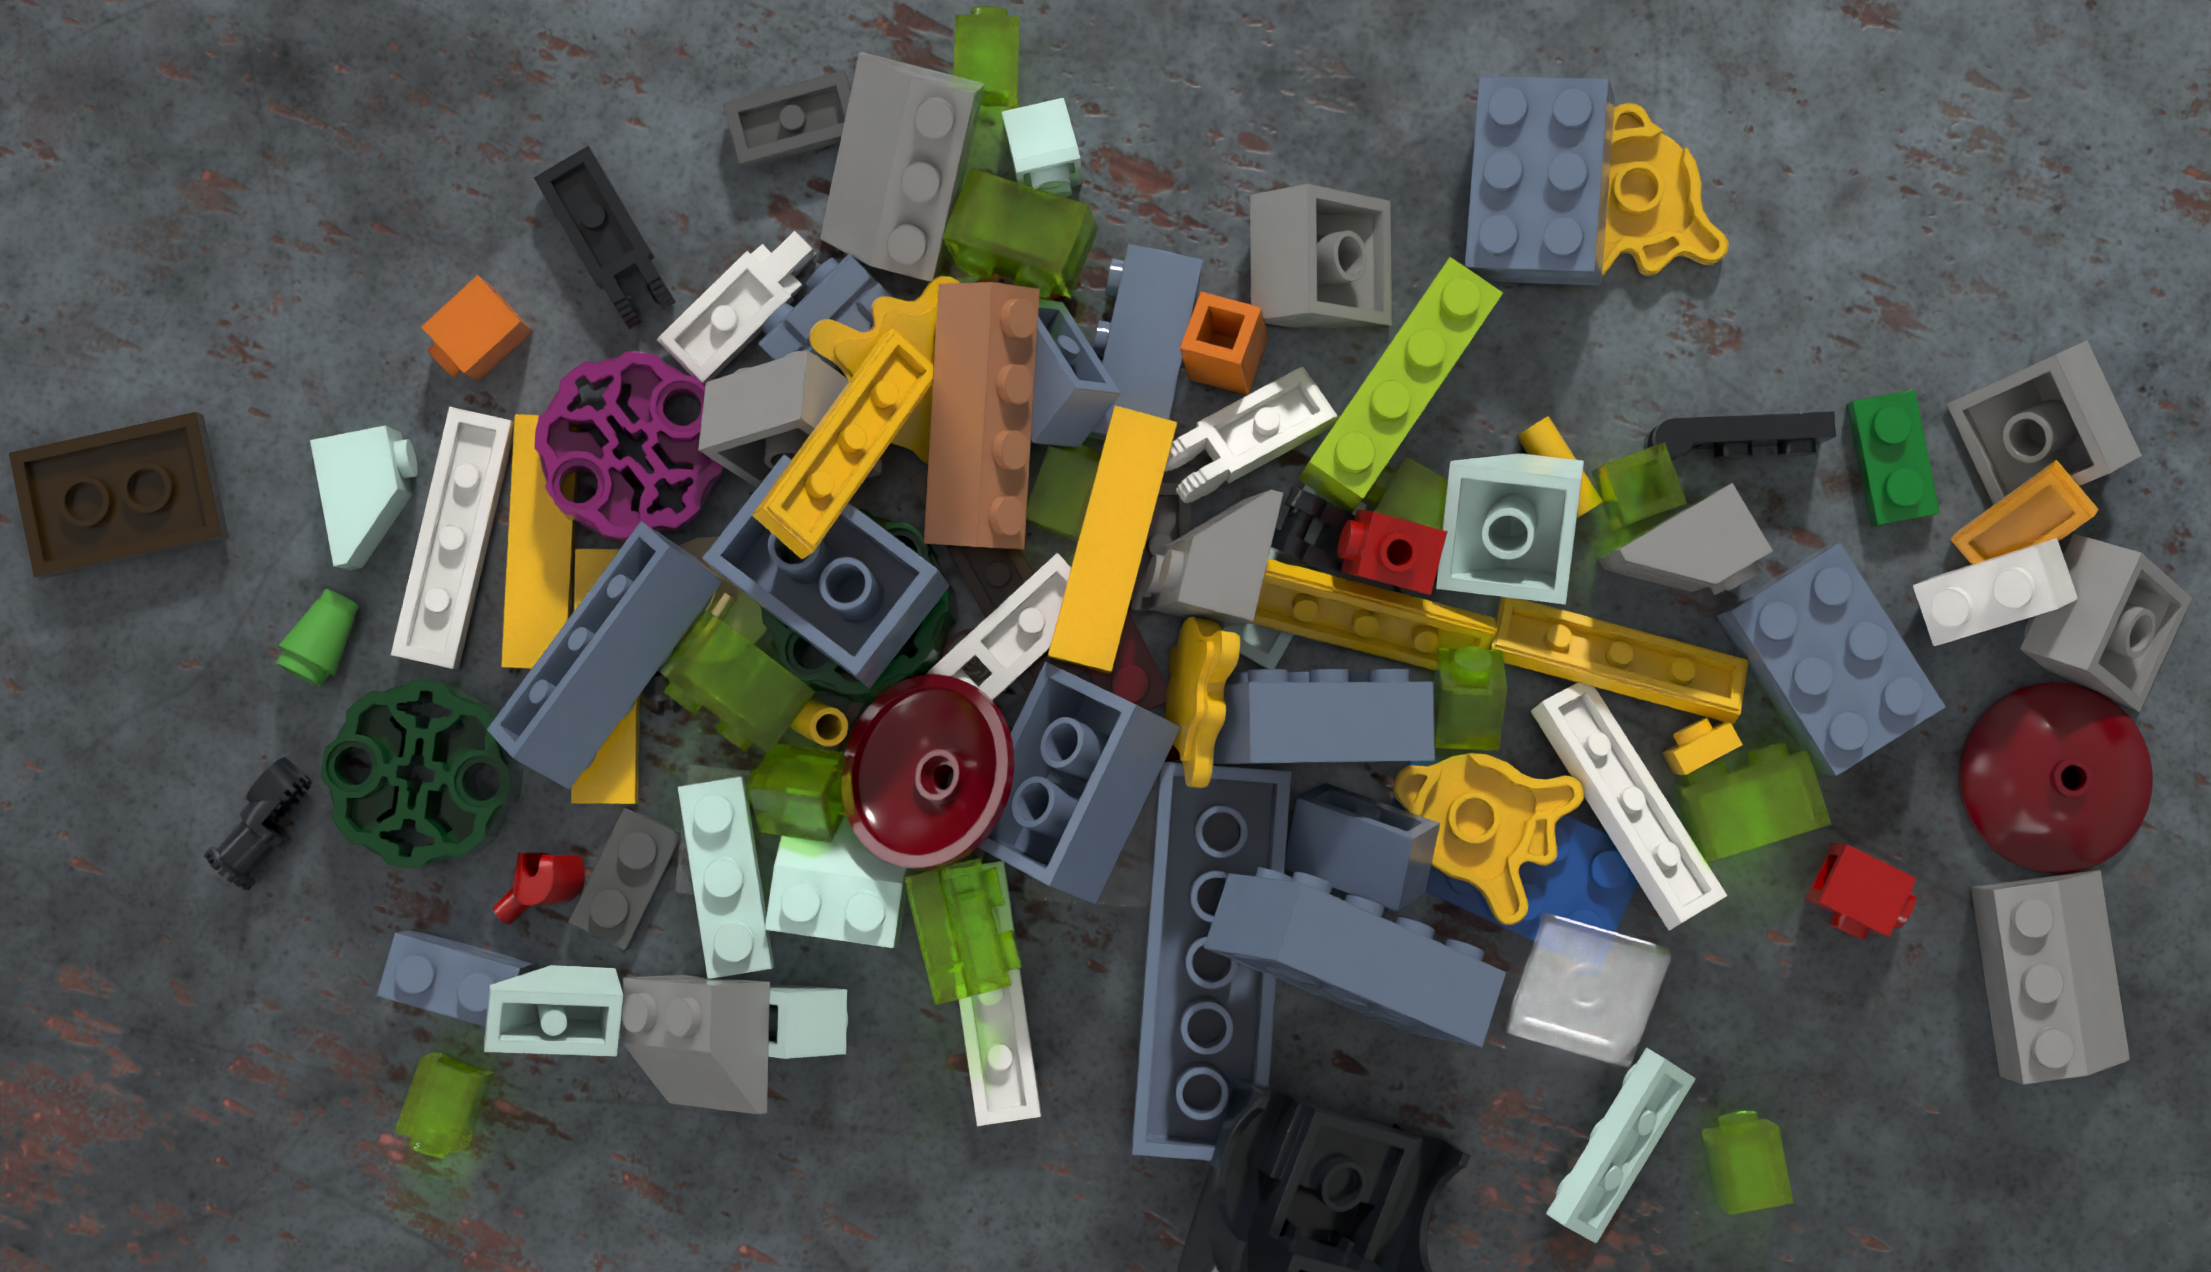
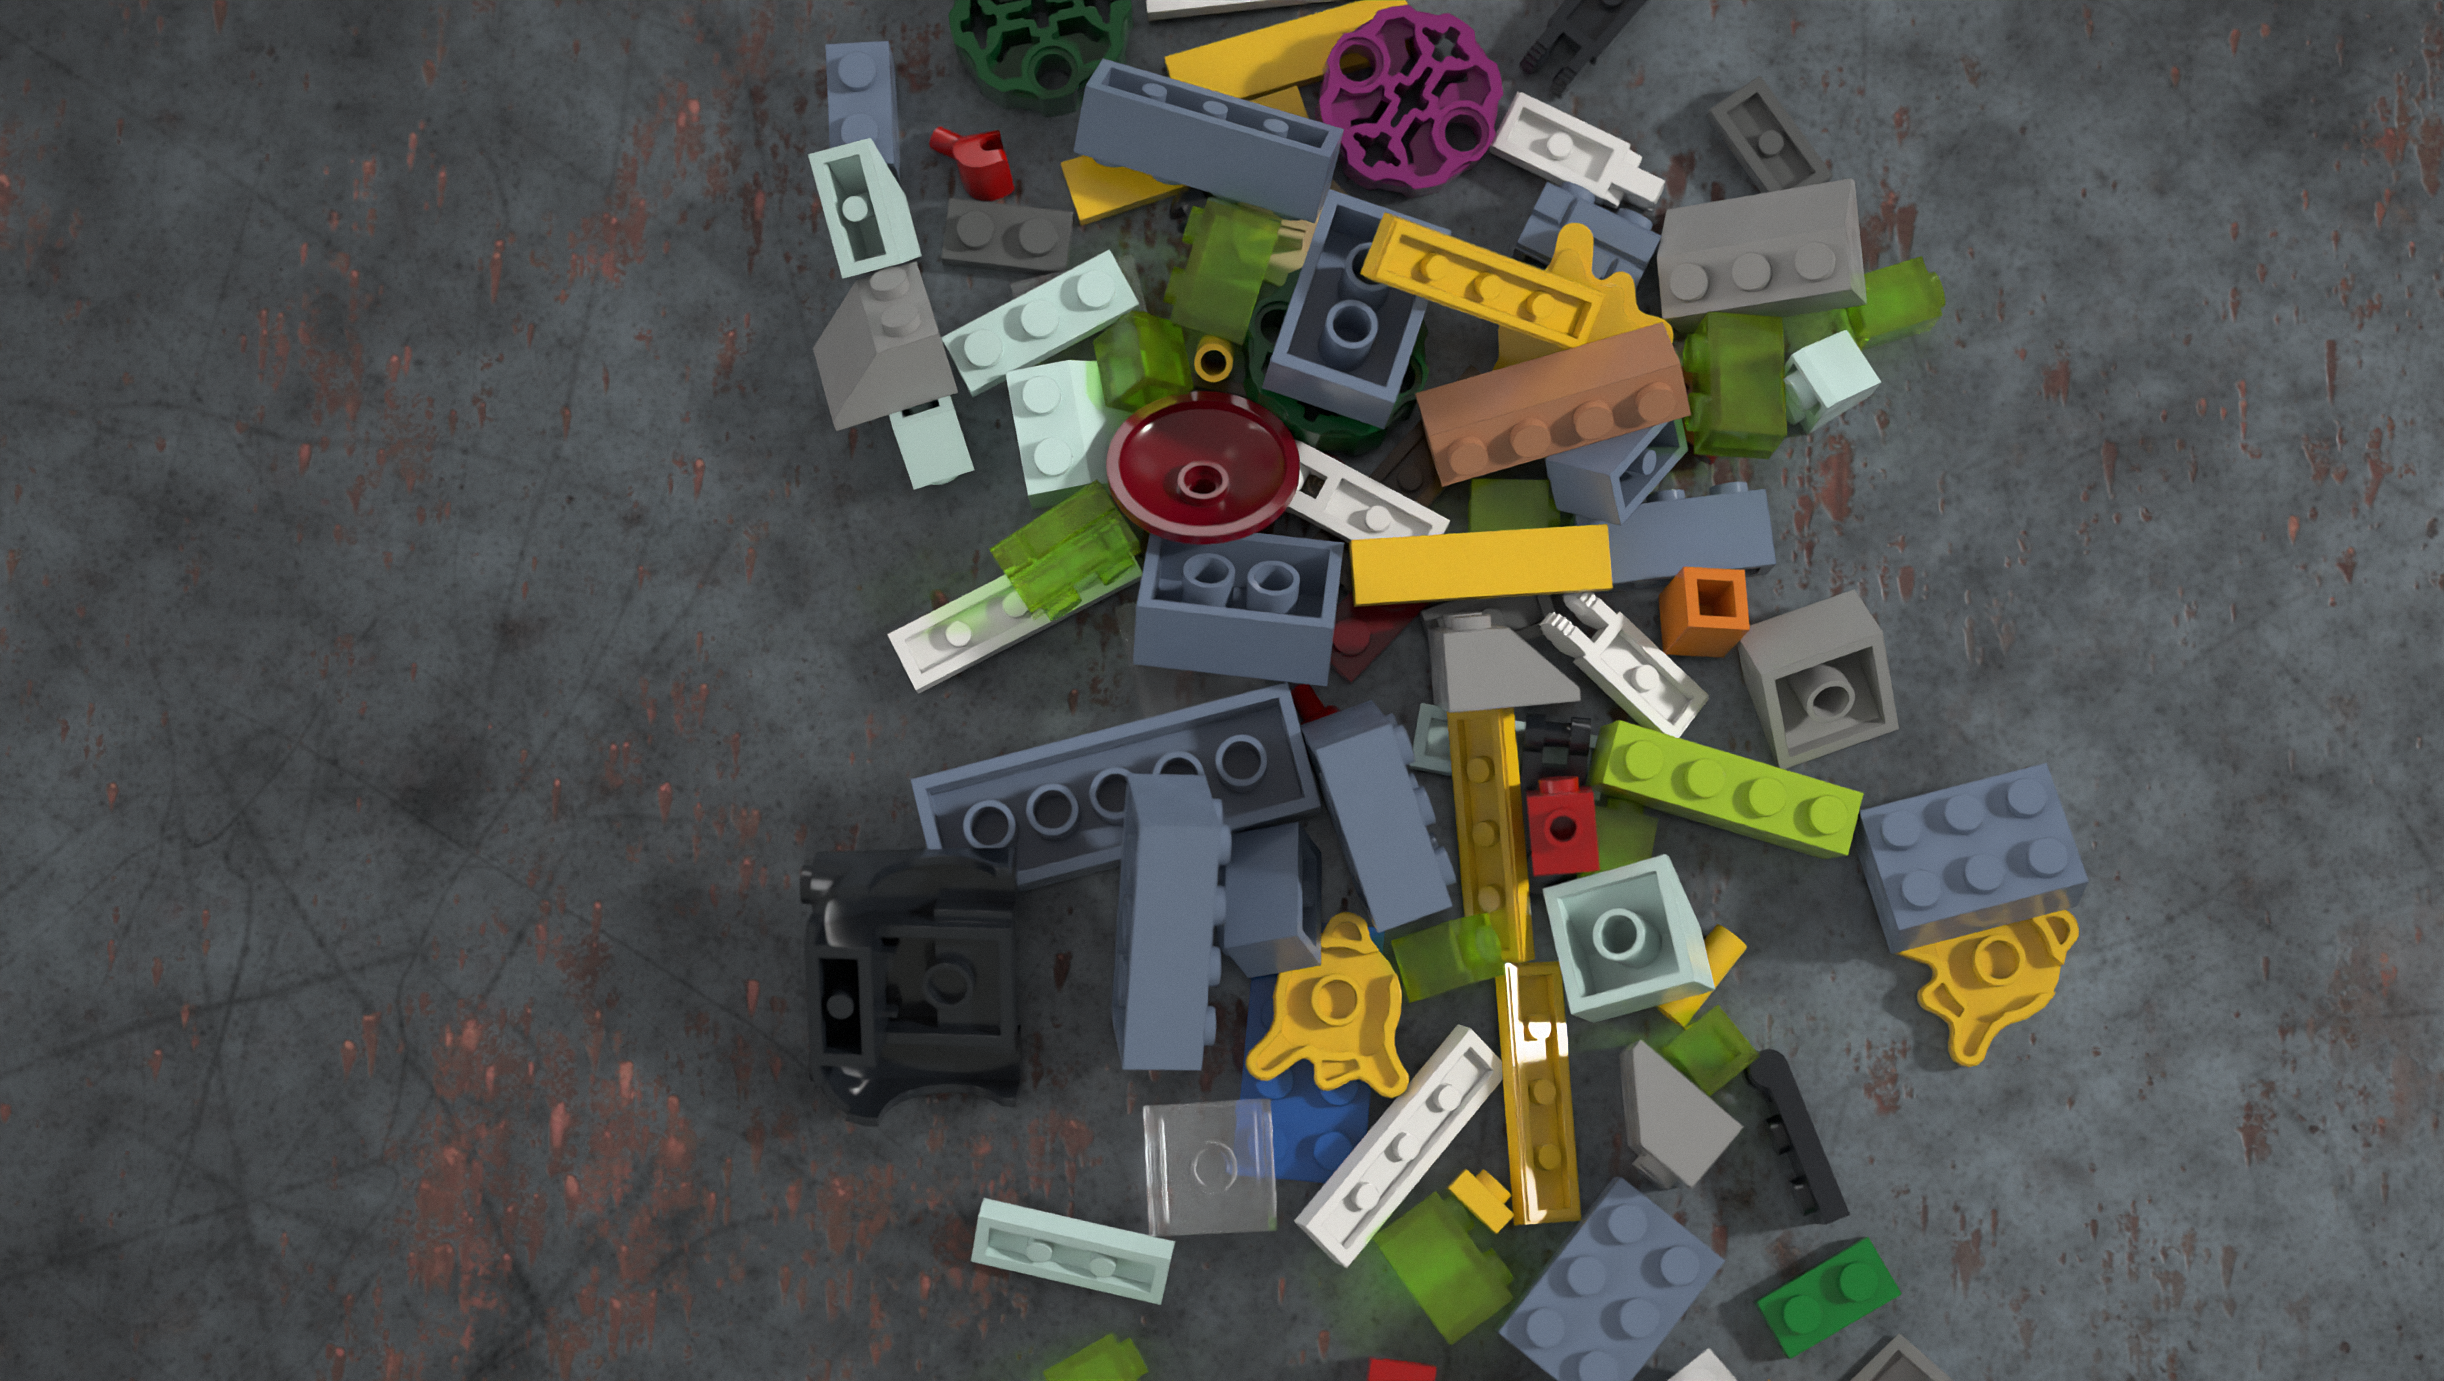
camera: 70 degrees right, 5 degrees down
clear neon green brick [394,1052,495,1158] -> none
light grey slope [698,350,882,488] -> none
yellow tile [1166,617,1240,788] -> none

